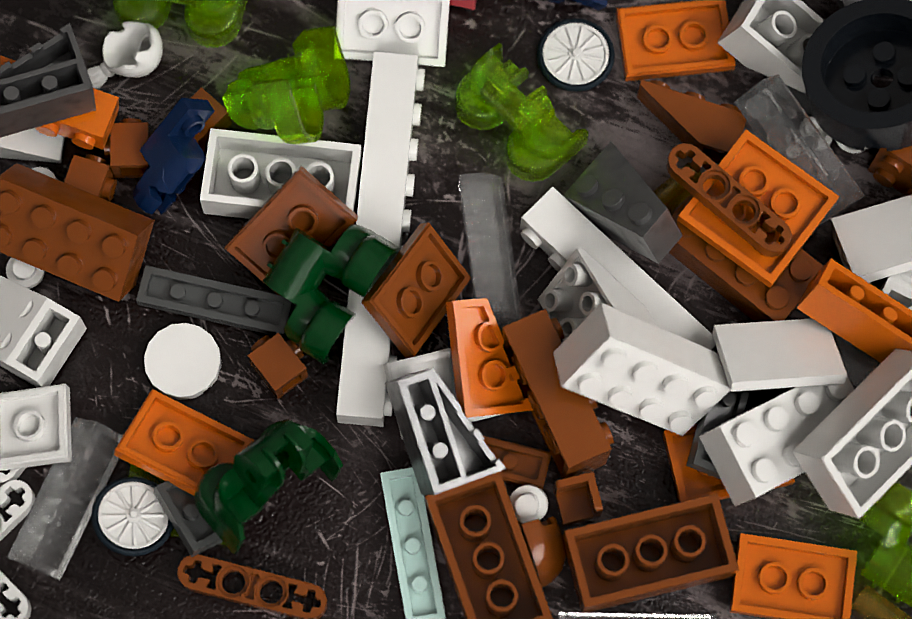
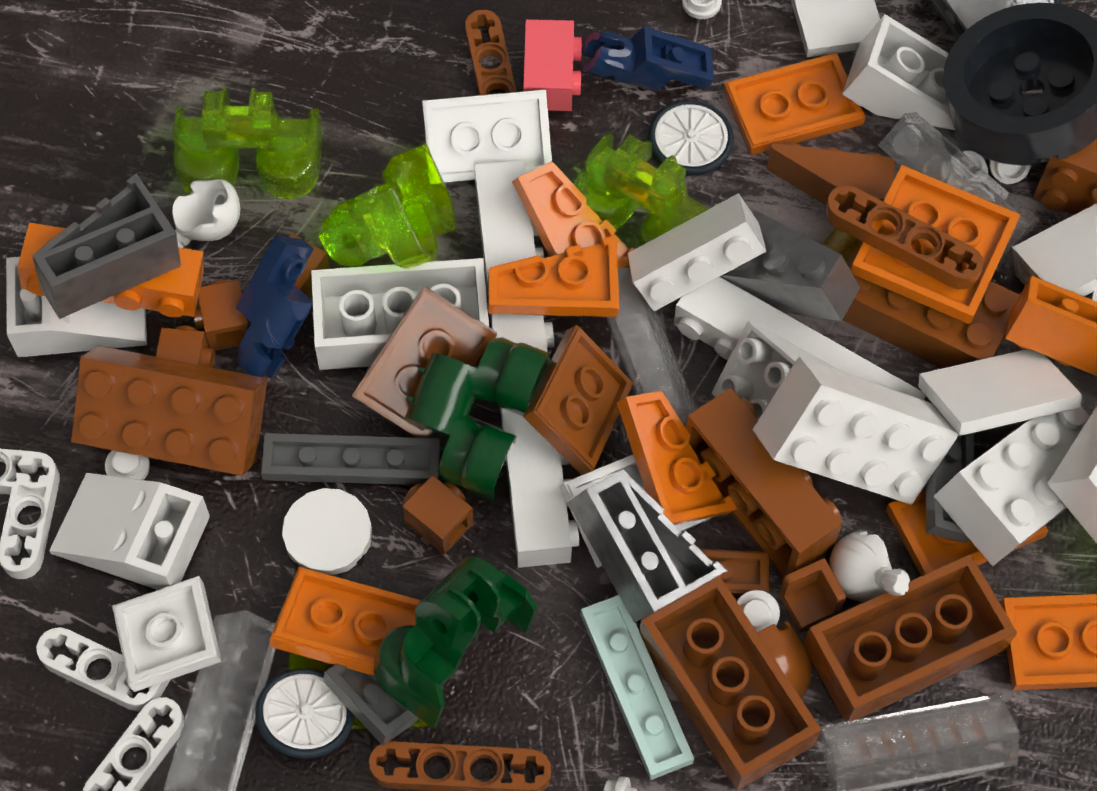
camera: 10 degrees left, 10 degrees down
none -> orange wing [488,235,619,317]
none -> orange wing [512,162,635,270]
none -> white brick [627,193,767,311]
none -> white hair [829,531,910,602]

